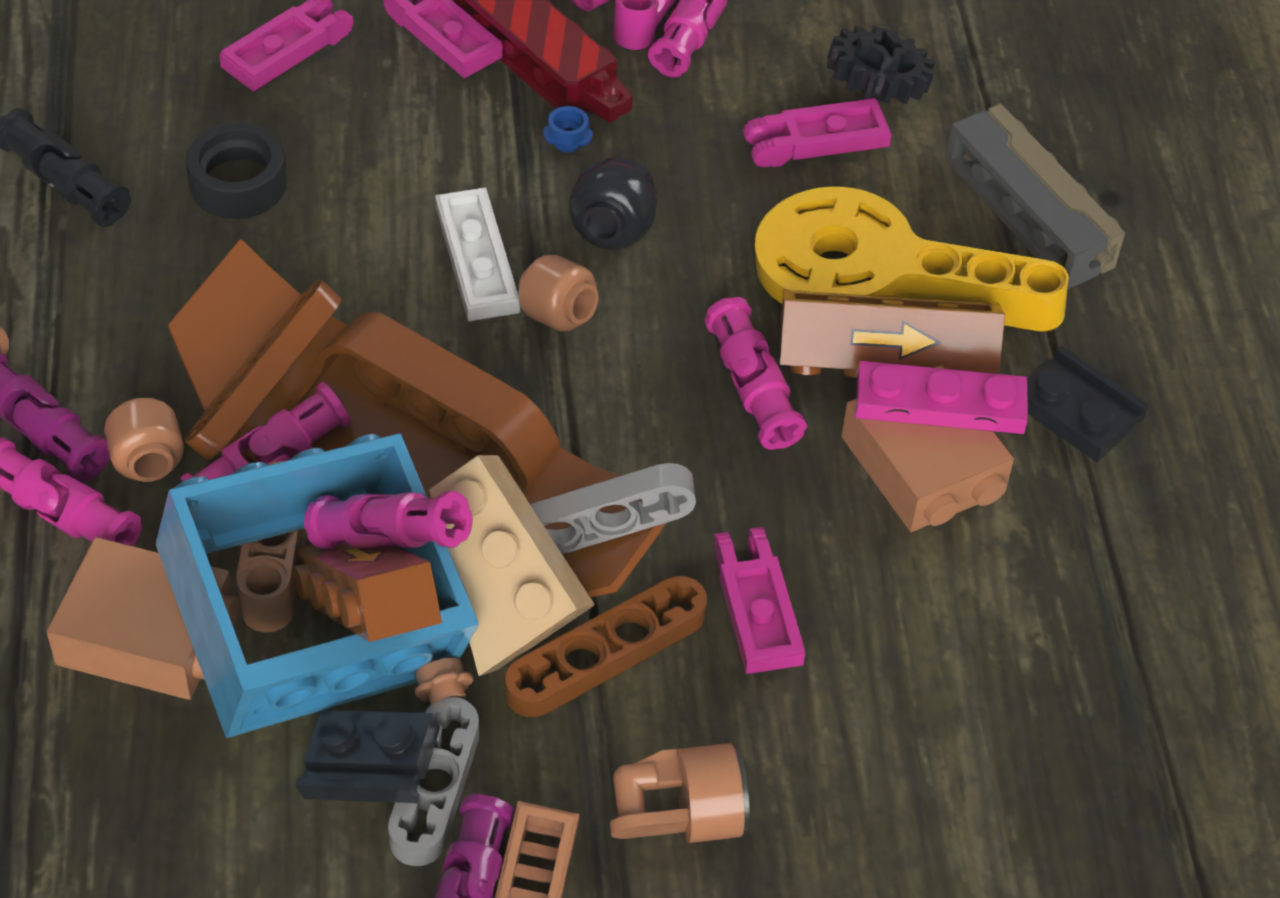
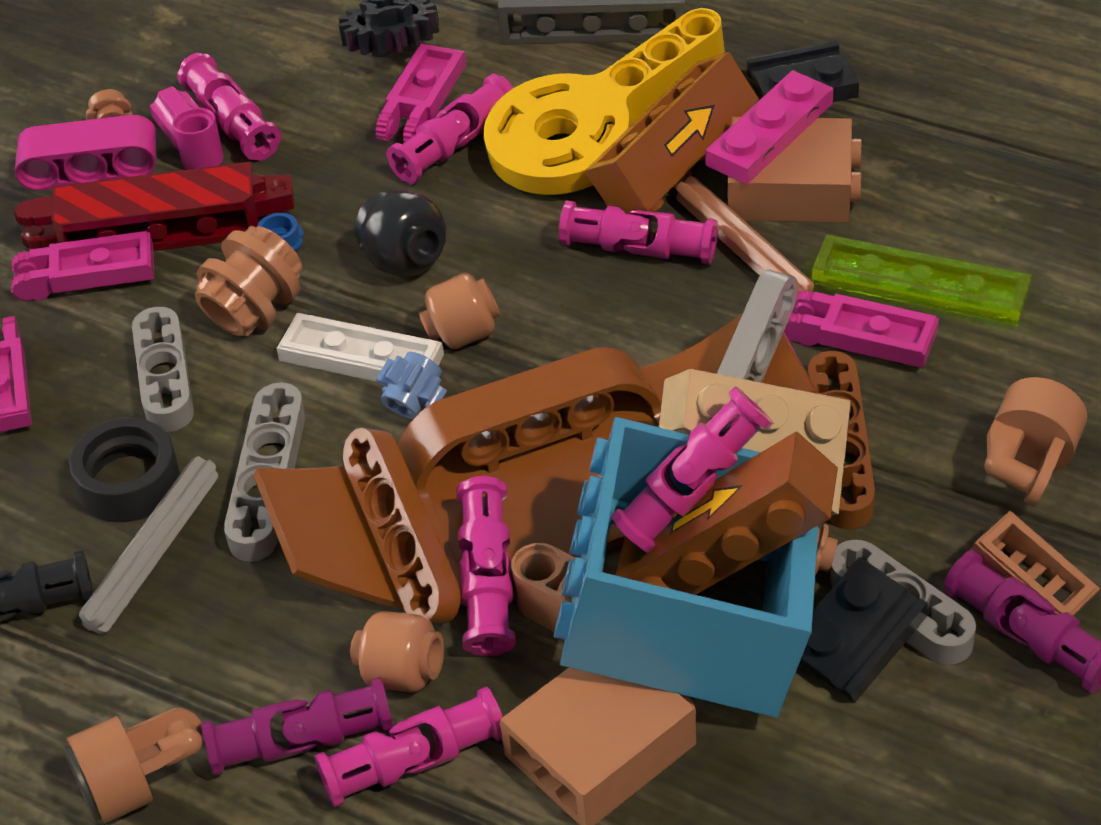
camera: 50 degrees left, 5 degrees down
none -> light grey axle [79,456,218,635]
none -> light grey beam [132,307,194,432]
none -> nougat piece [195,226,302,336]
none -> light grey beam [224,382,305,562]
none -> medium blue gear [376,352,447,419]
none -> dark pink piece [386,73,513,184]
none -> nougat axle [676,177,814,293]
none -> clear neon green plate [812,234,1032,326]

